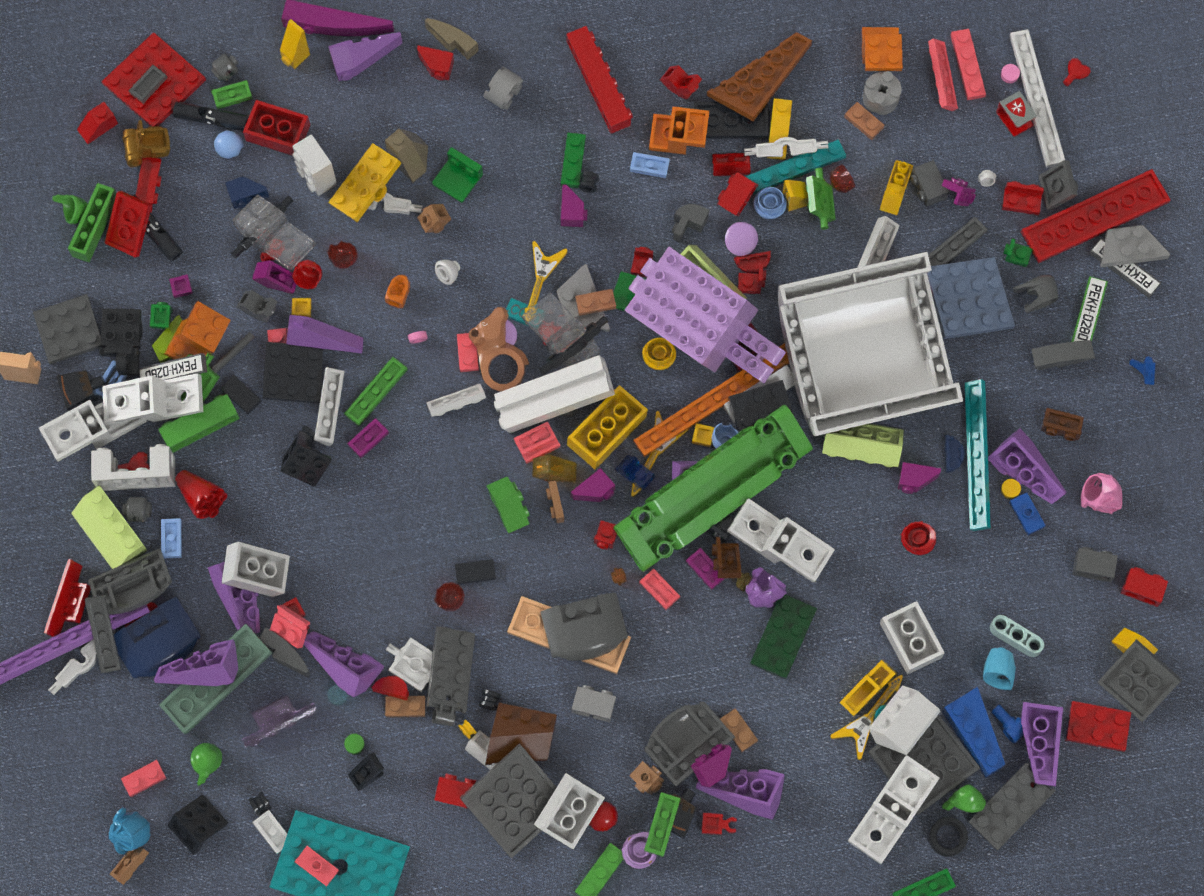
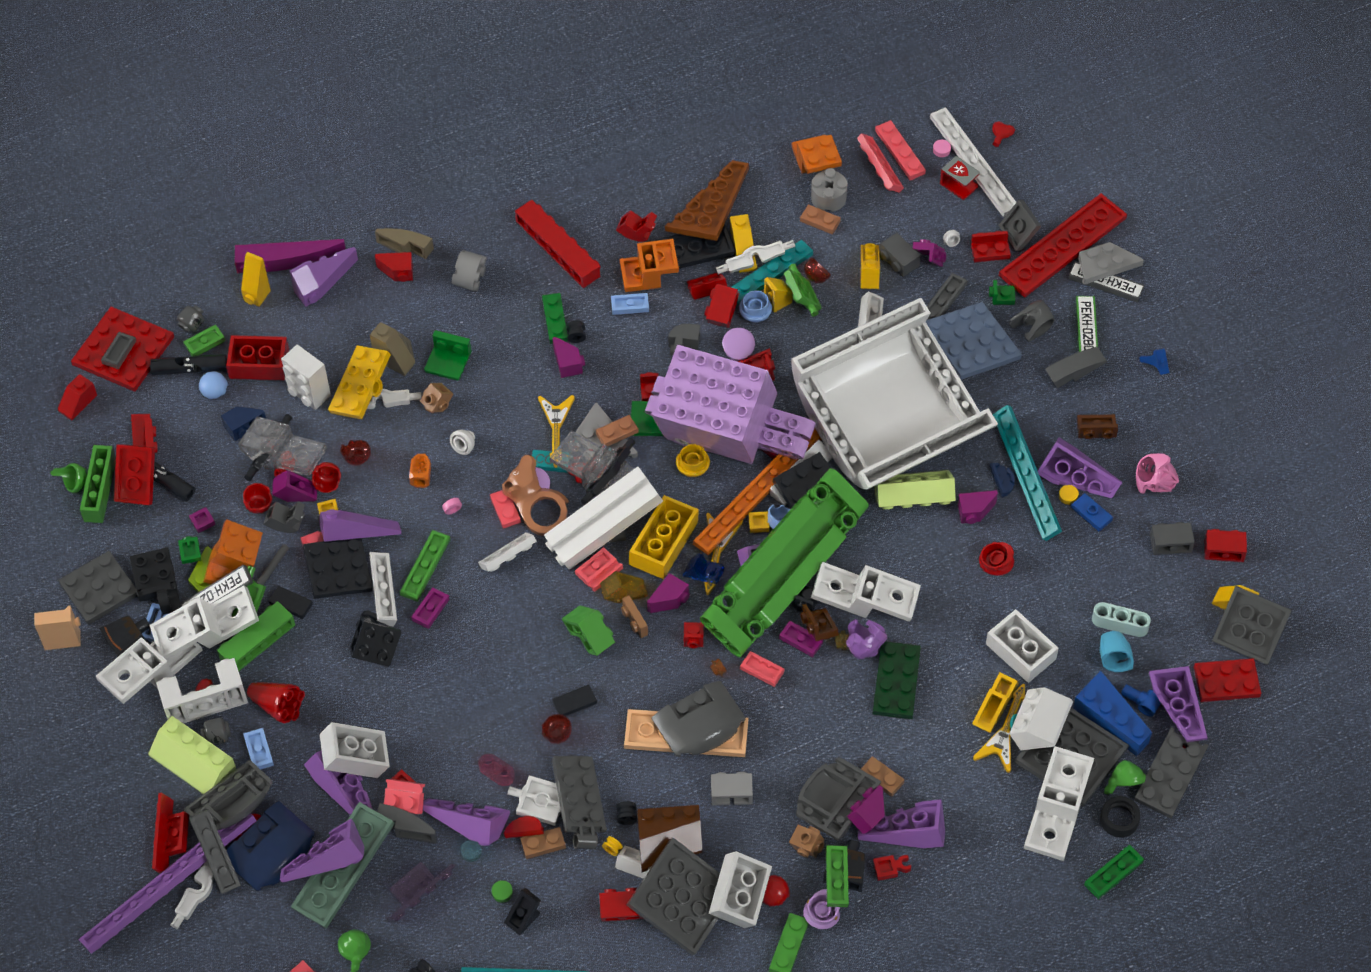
camera: 15 degrees left, 15 degrees down
pearl gold piece [123,120,170,168] -> none
none -> red hair [243,483,272,514]
none -> clear pink plate [478,754,515,786]

